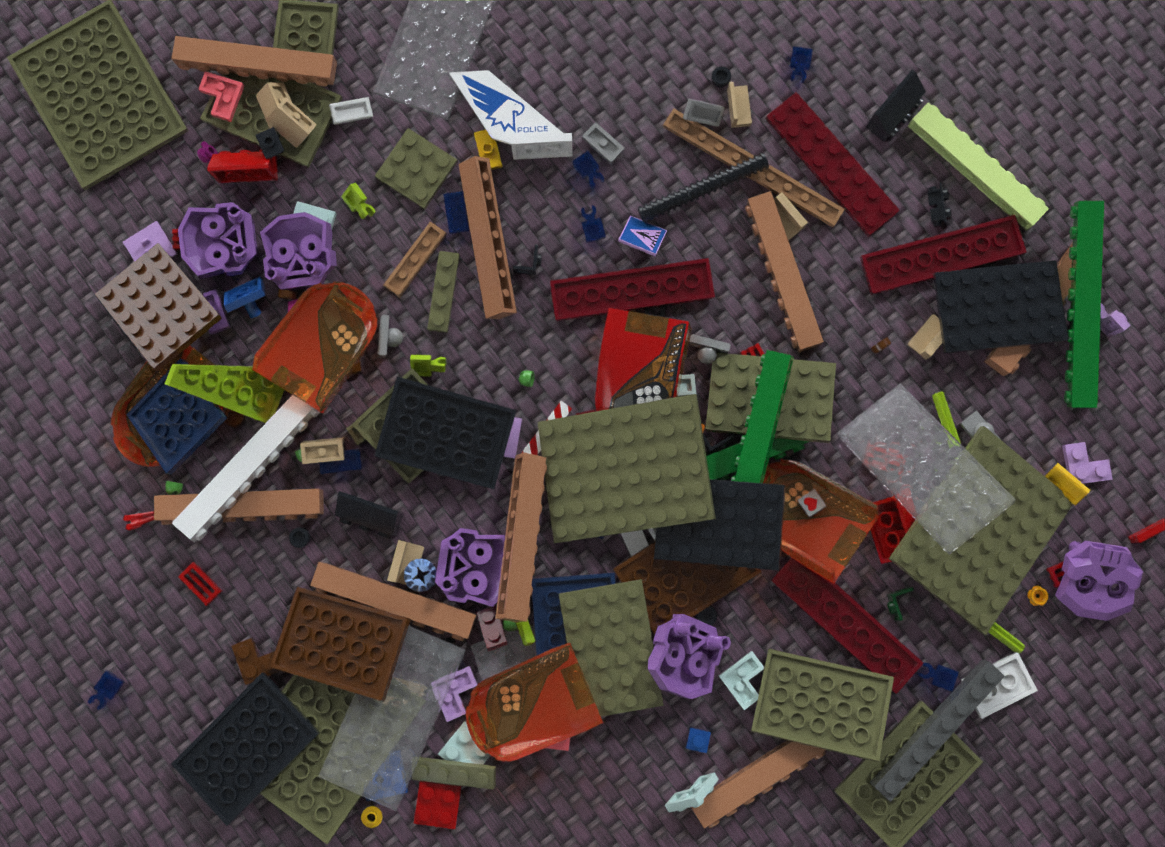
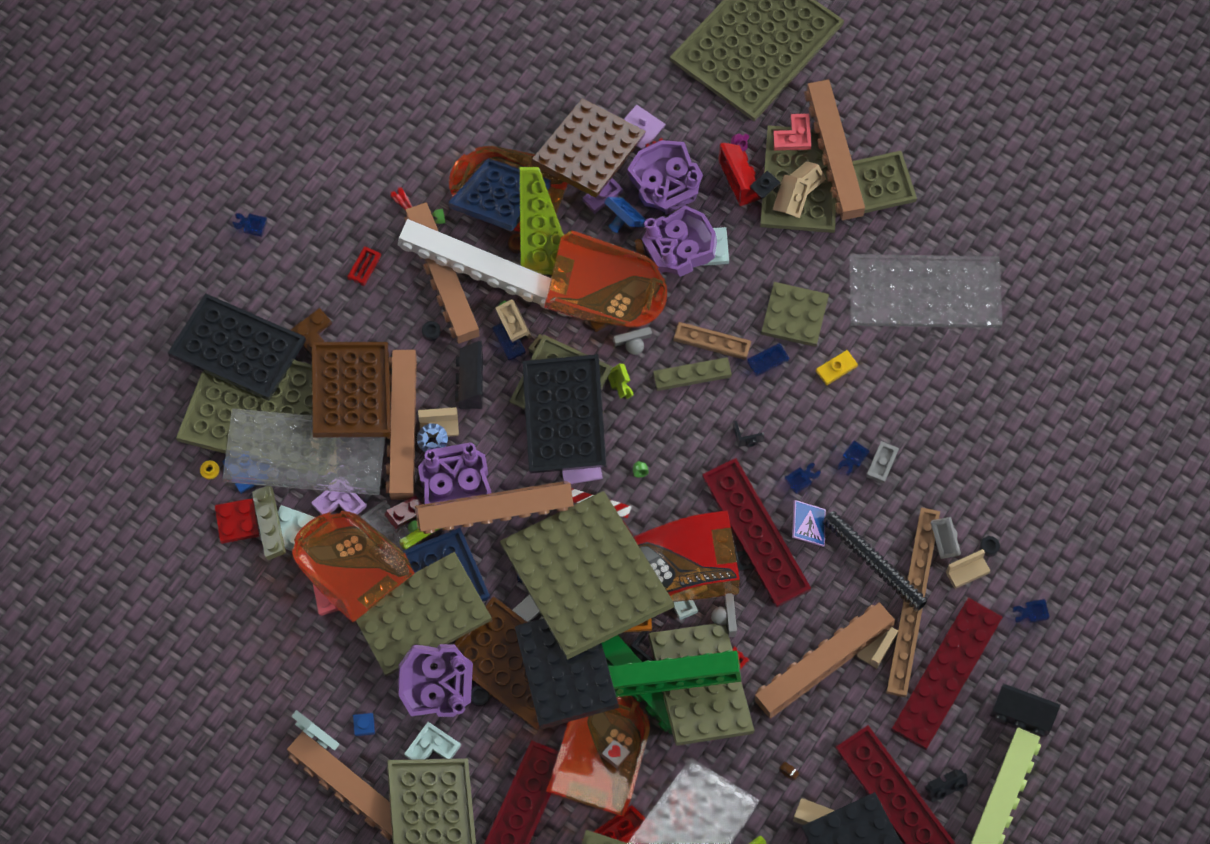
camera: 70 degrees right, 15 degrees down
white tile [329,97,373,125] -> none
lime plate [341,183,376,219] -> none
white piece [449,70,573,160] -> none
nougat brick [459,156,517,319] -> none

